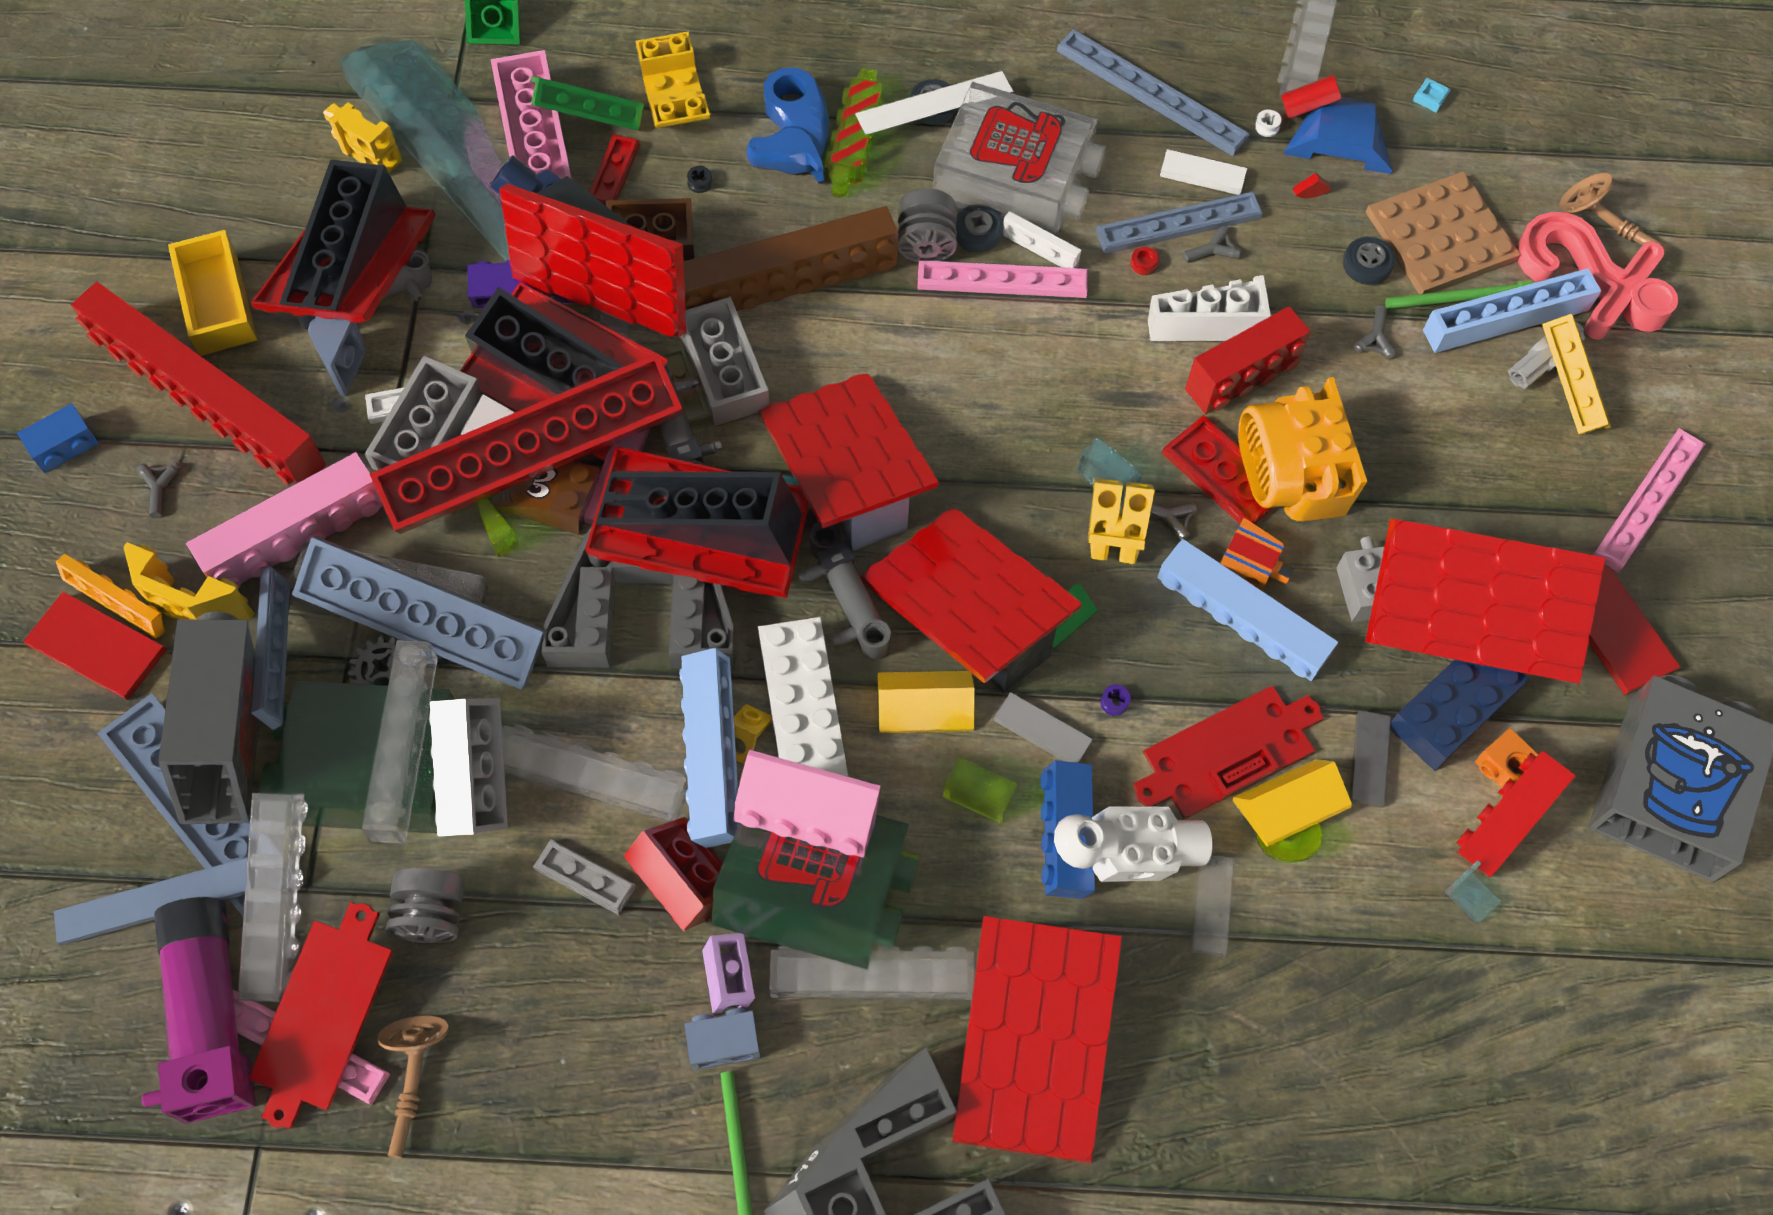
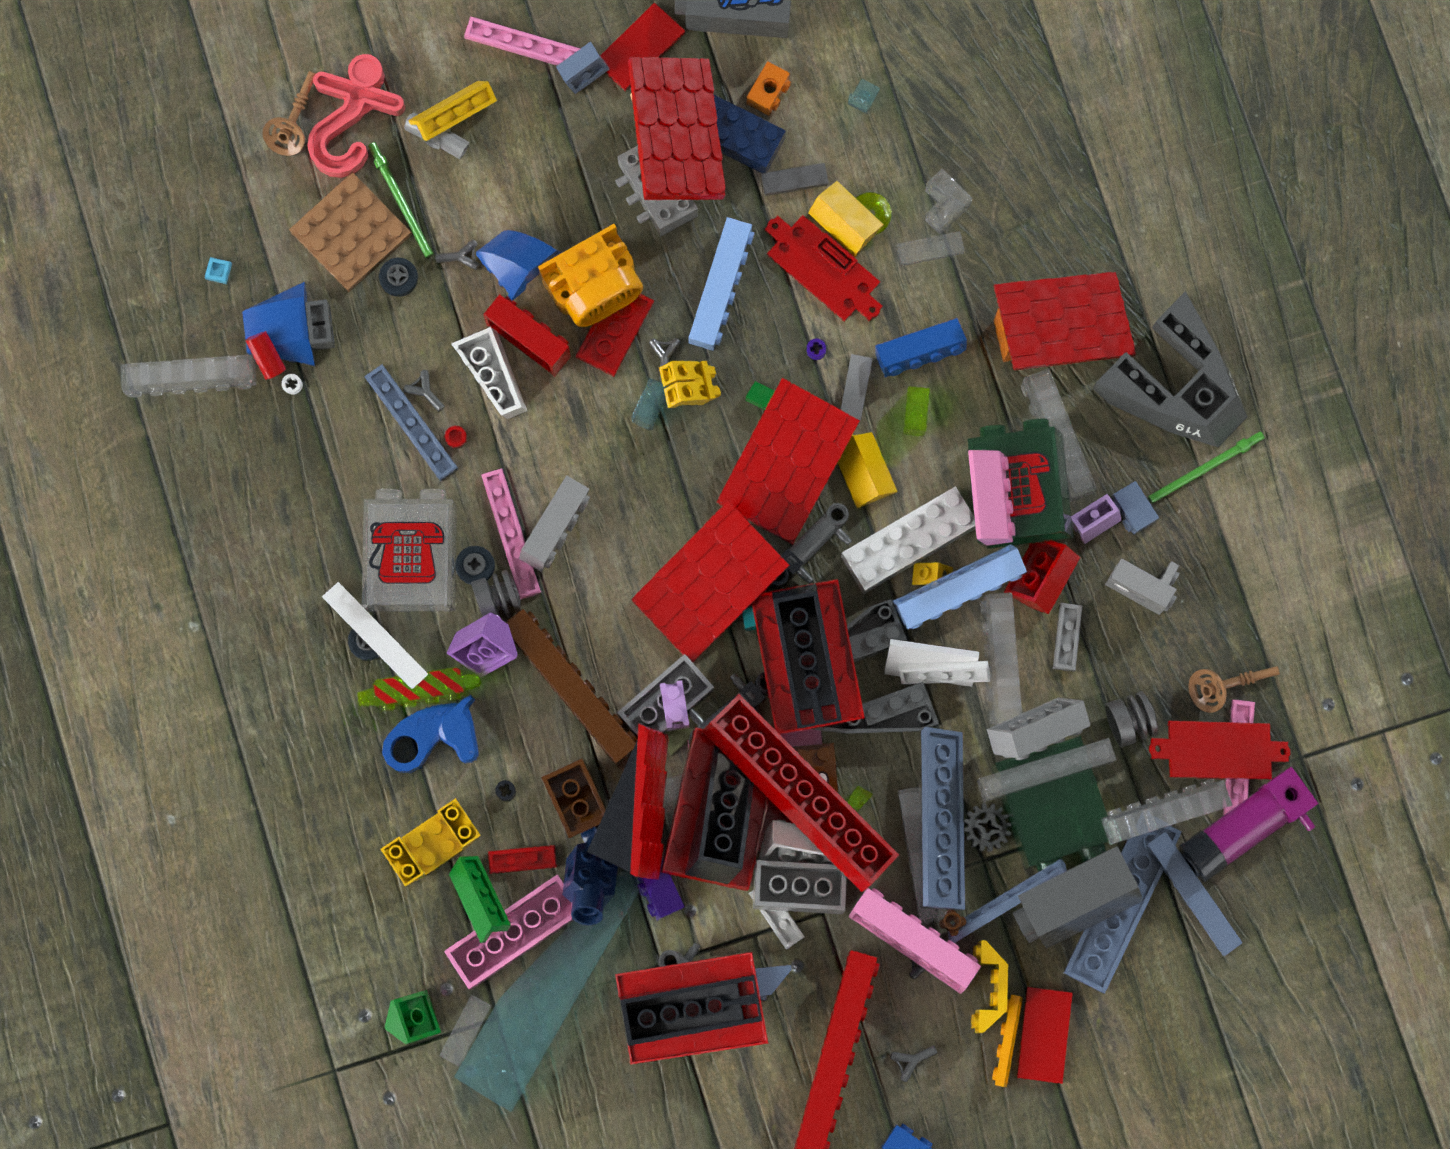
camera: 110 degrees left, 15 degrees up
yellow piece [168,230,258,356] -> none
yellow hips [323,102,403,173] -> none
white tile [1002,211,1081,268] -> none
white brick [1054,806,1212,882] -> none
sand blue tile [1057,29,1250,156] -> none
white tile [1160,149,1247,195] -> none
torso [1220,518,1294,591] -> none
red tile [1293,173,1331,198] -> none
light blue brick [1423,268,1601,353] -> none
red brick [1456,750,1576,878] -> none
none -> dark grey brick [305,299,335,351]
none -> clear tile [439,995,492,1066]
none -> medium lavender slope [447,612,518,678]
none -> blue wedge [476,230,562,301]
none -> light grey brick [519,475,590,572]
none -> sand blue panel [556,42,609,94]
none -> lavender brick [660,680,690,731]
none -> white tile [884,639,979,687]
none -> white tile [899,661,990,684]
none -> clear brick [925,169,973,235]
none -> reddish brown plate [939,910,966,936]
none -> light grey brick [1105,559,1180,615]

